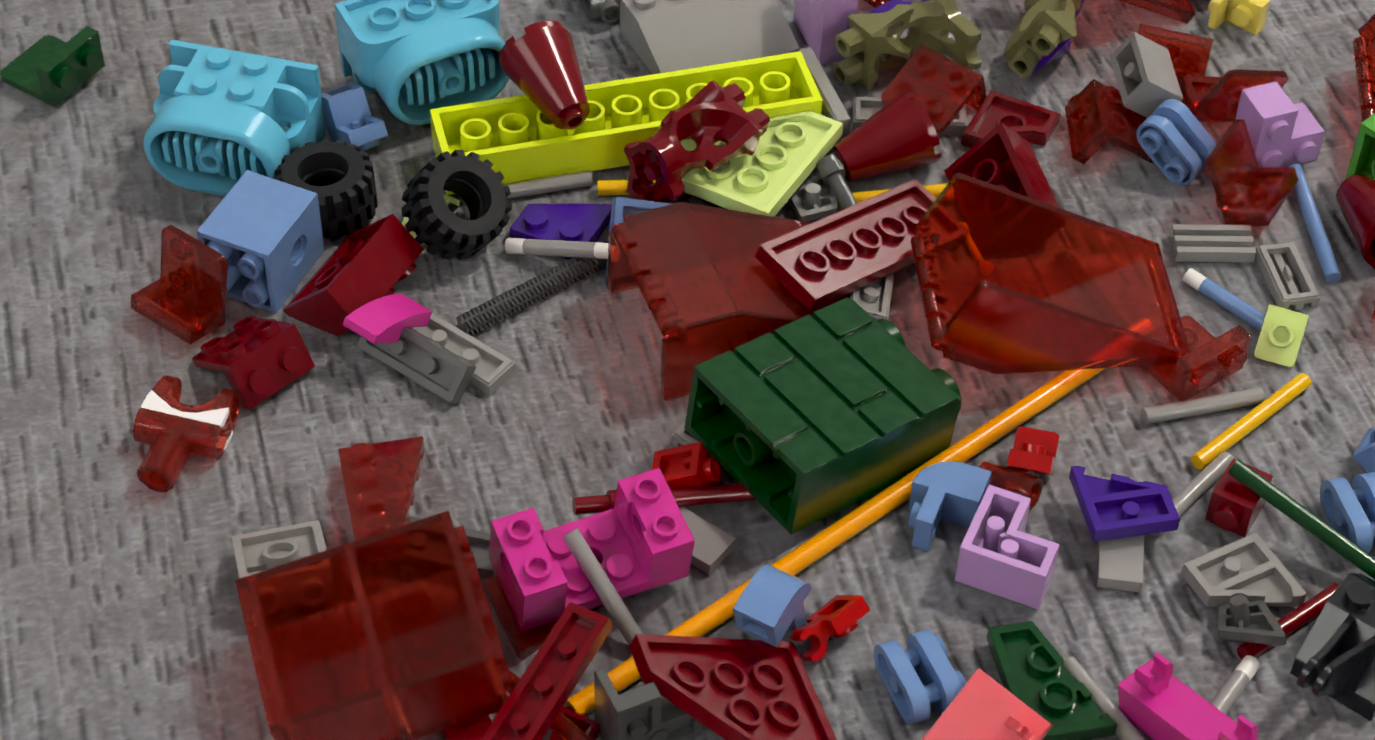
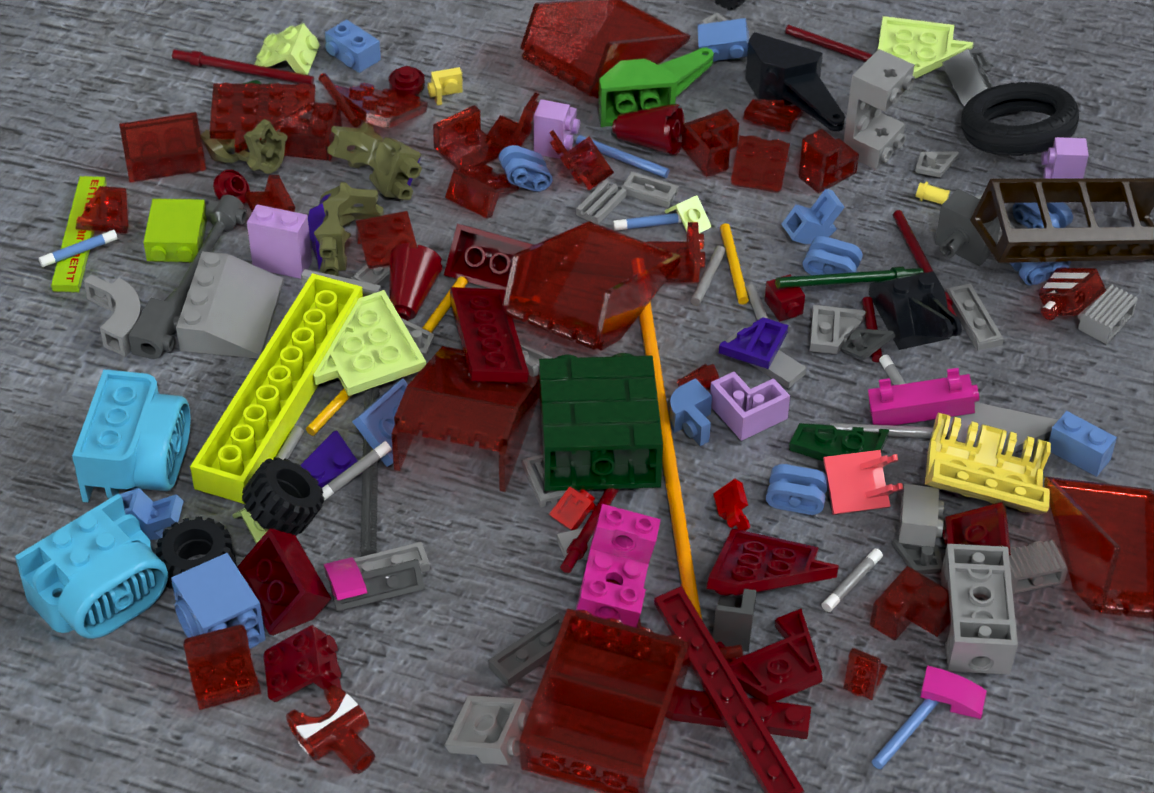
camera: 55 degrees left, 0 degrees up
clear red wing [338,436,425,560] -> none
dark red cone [499,21,590,130] -> none
light grey bar [562,528,643,645] -> none
dark red hips [624,80,770,203] -> none
medium blue brick [733,565,812,647] -> none
dark grey bar [816,155,857,209] -> none
dark red tile [961,91,1060,148] -> none
red bracket [1007,426,1059,475] -> none
light grey brick [1110,32,1183,118] -> none

